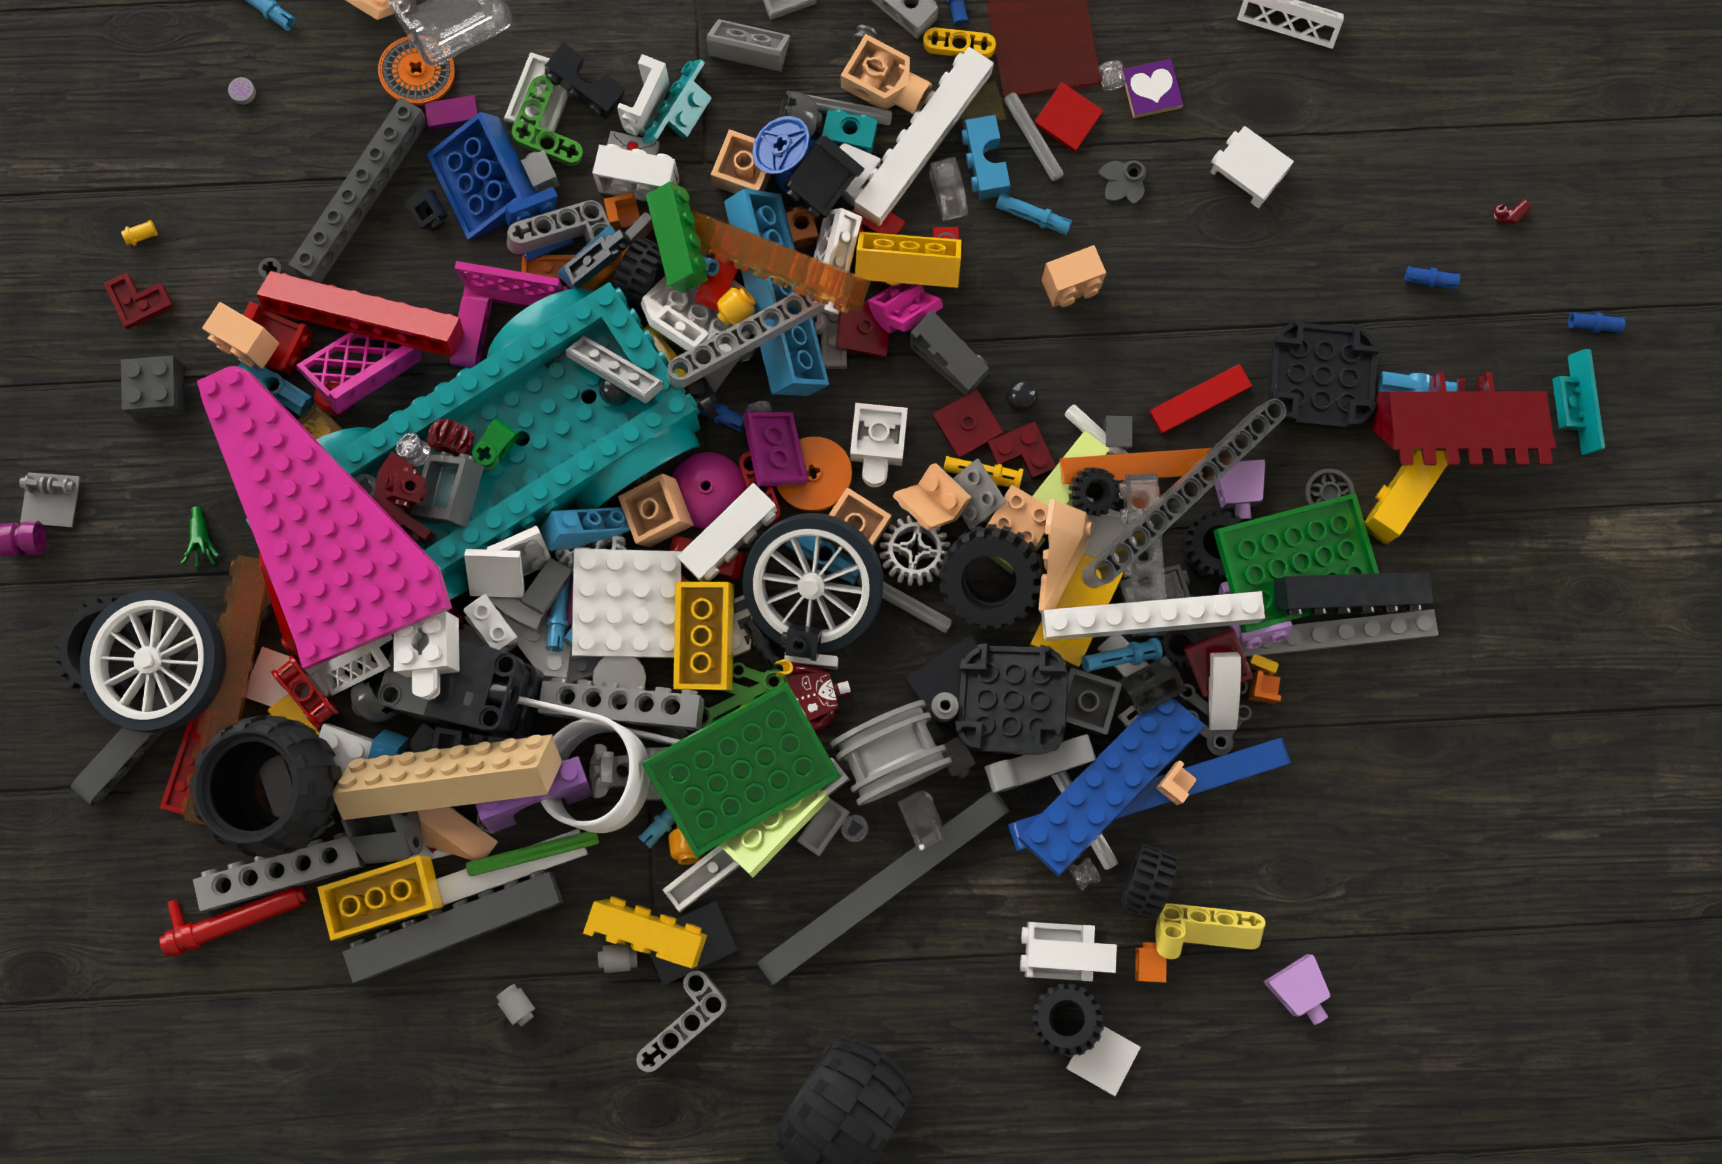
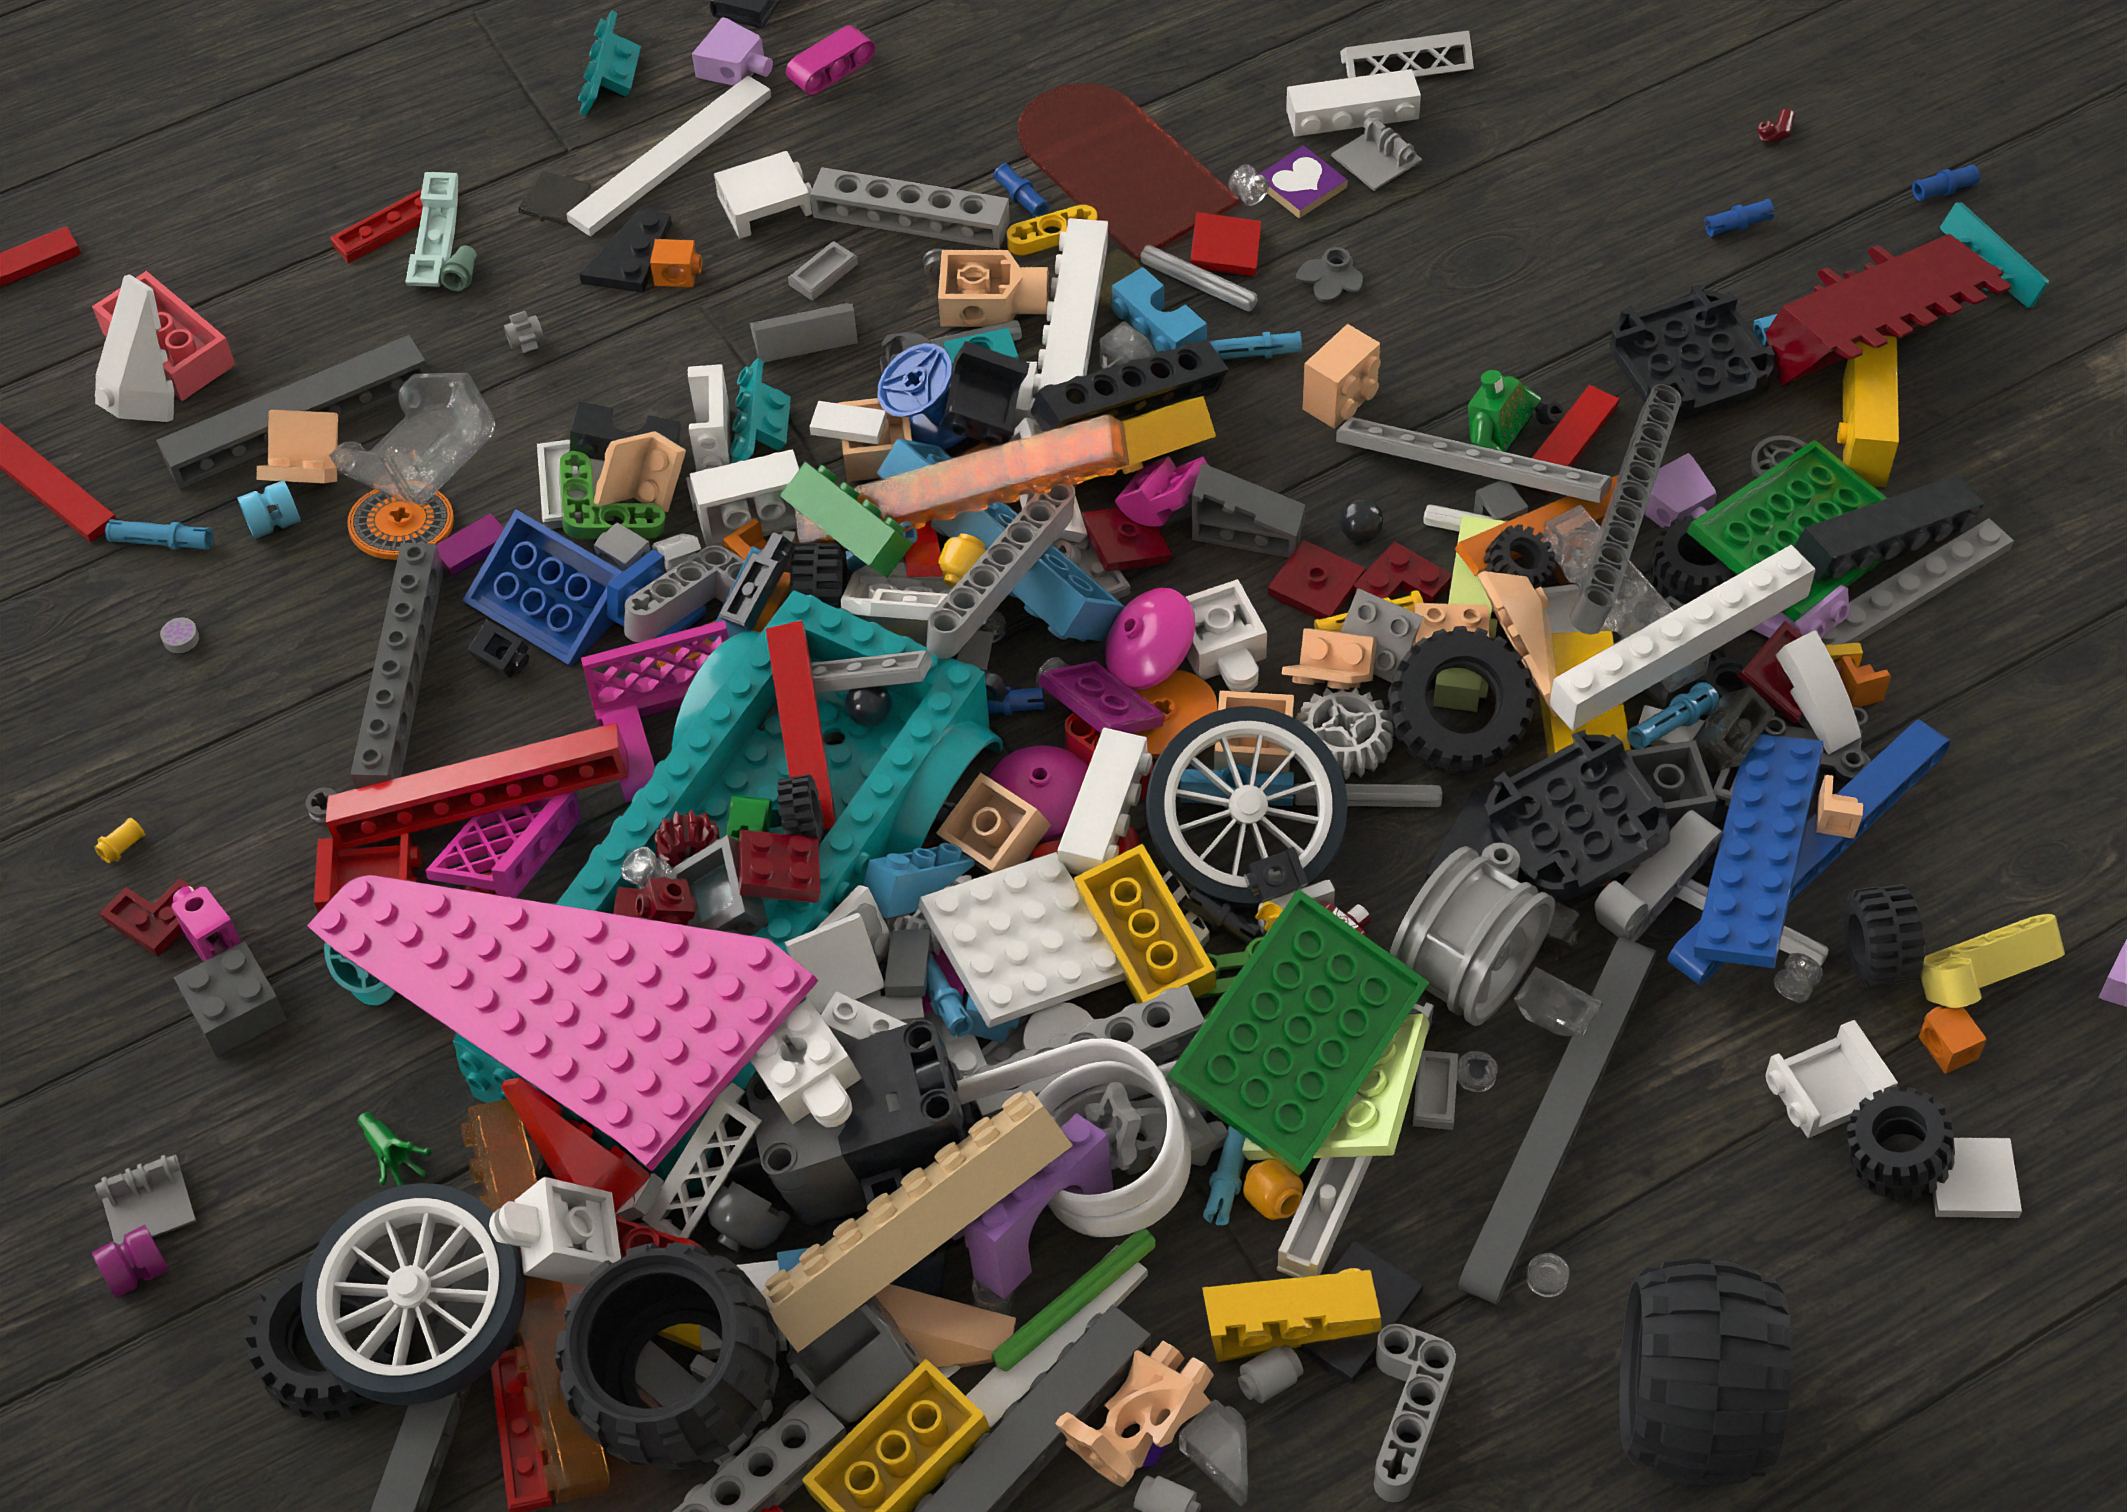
camera: 25 degrees left, 25 degrees down
light nougat brick [202,302,280,369] -> none
white slope [1027,939,1117,973] -> none
white panel [1211,126,1294,209] -> none
none -> dark pink torso [171,886,242,962]
none -> medium azure wheel [237,480,301,539]
none -> white brick [489,1177,621,1287]
none -> light nougat bracket [593,431,686,512]
none -> white tile [652,533,701,572]
none -> dark red plate [738,830,821,903]
none -> red tile [766,620,837,835]
none -> black tyre [777,774,825,843]
none -> white tile [810,401,887,445]
none -> black brick [1030,339,1229,443]
none -> light nougat hips [1055,1341,1214,1487]
none -> dark pink dish [1105,588,1195,690]
none -> clear slope [1179,1399,1248,1506]
none -> white brick [1286,69,1421,137]
none -> light grey hinge [1331,117,1422,191]
none -> light grey tile [1336,417,1612,503]
none -> green torso [1468,370,1563,452]
none -> clear tile [1526,1253,1569,1297]

